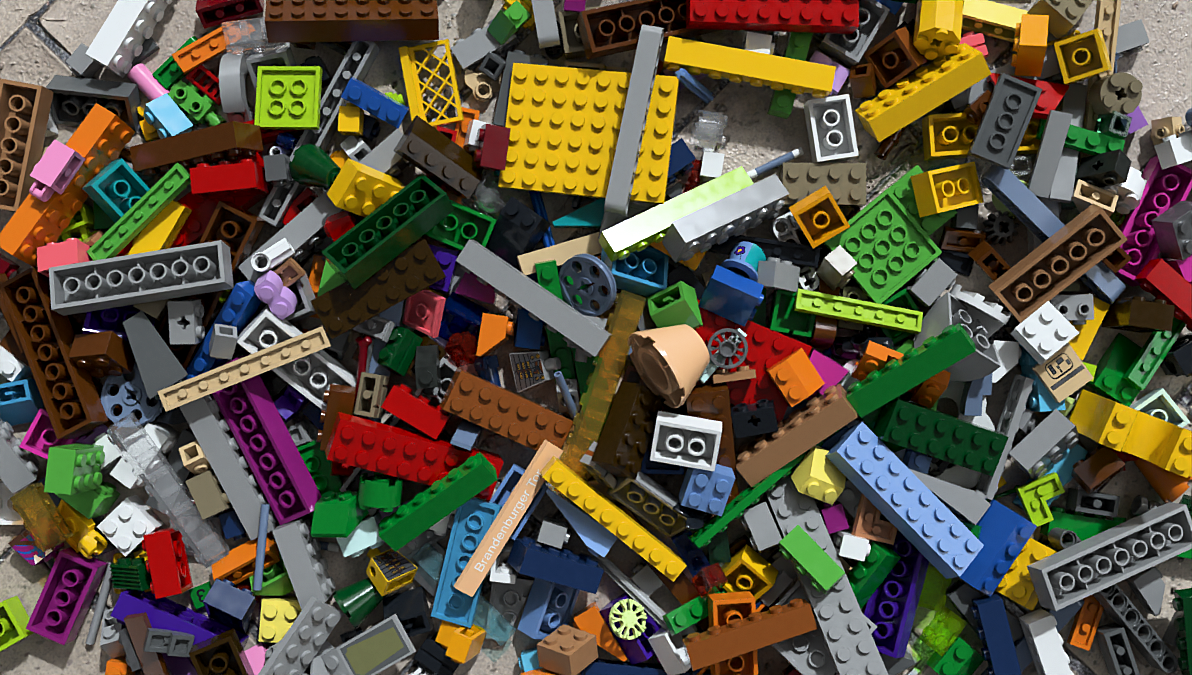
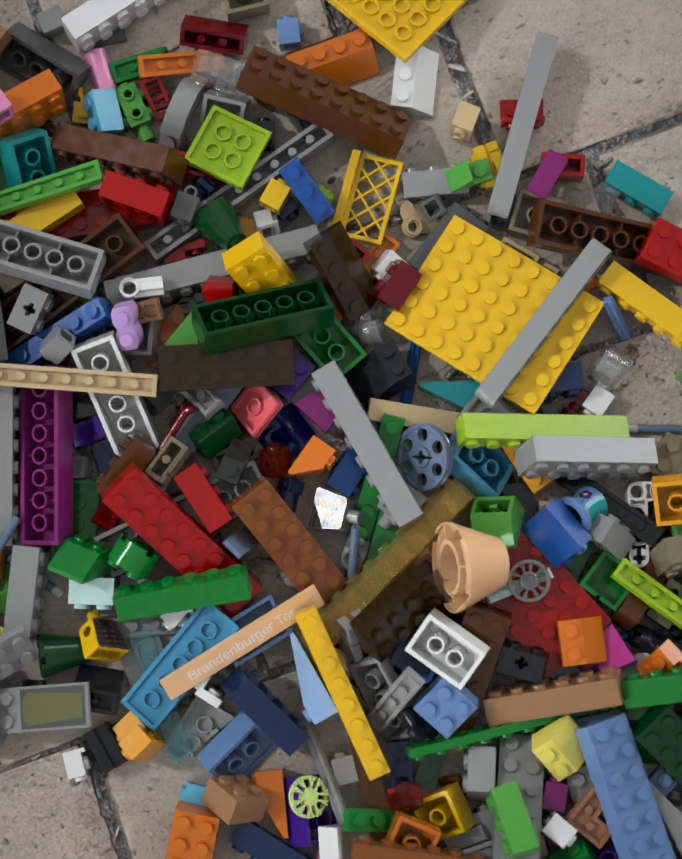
camera: 25 degrees right, 5 degrees down
light grey brick [537,516,571,549] -> none
medium nougat plate [711,365,756,384] -> none
none -> light grey tile [366,666,426,734]

